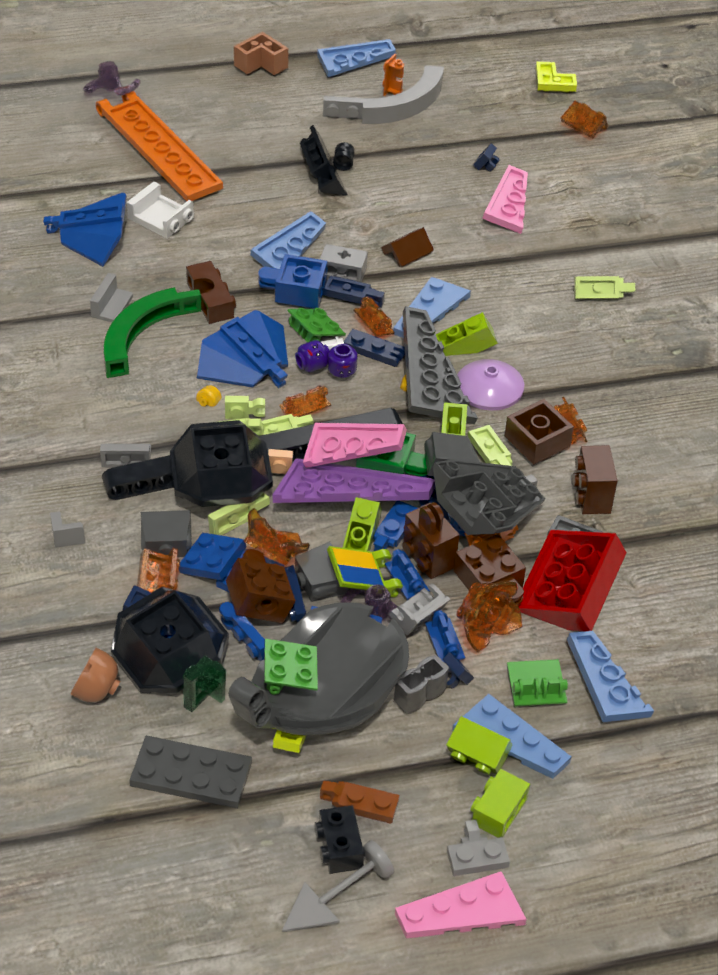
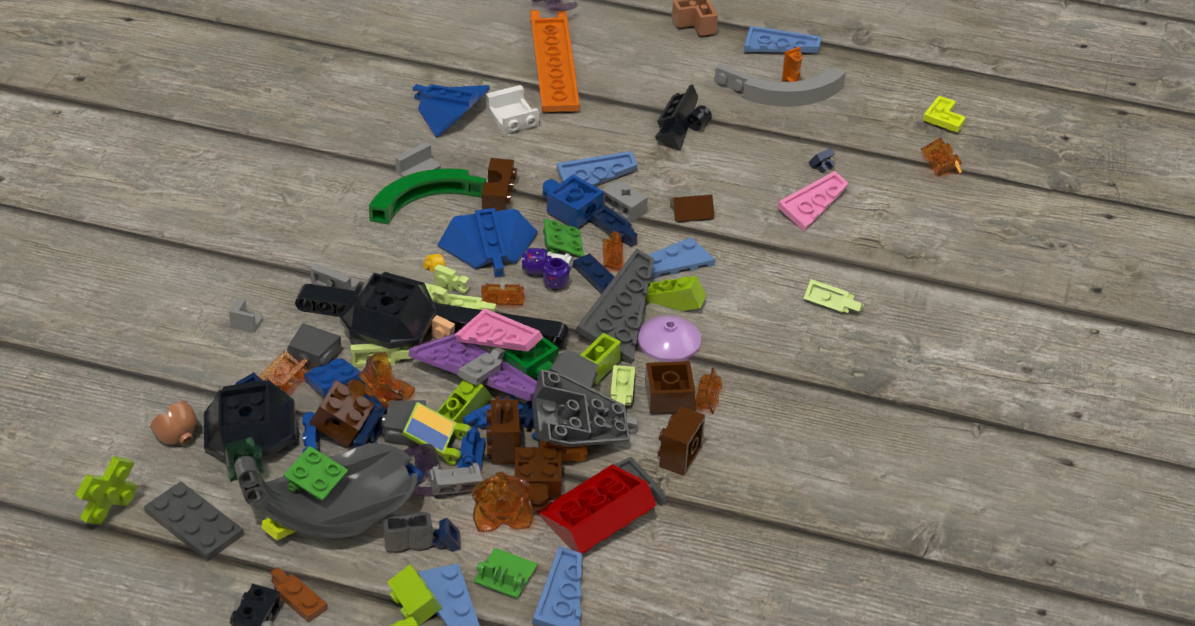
camera: 30 degrees right, 5 degrees down
blue hinge [425,610,466,663] -> none
none -> lime plate [75,456,139,525]
none -> light grey hinge [457,347,506,386]

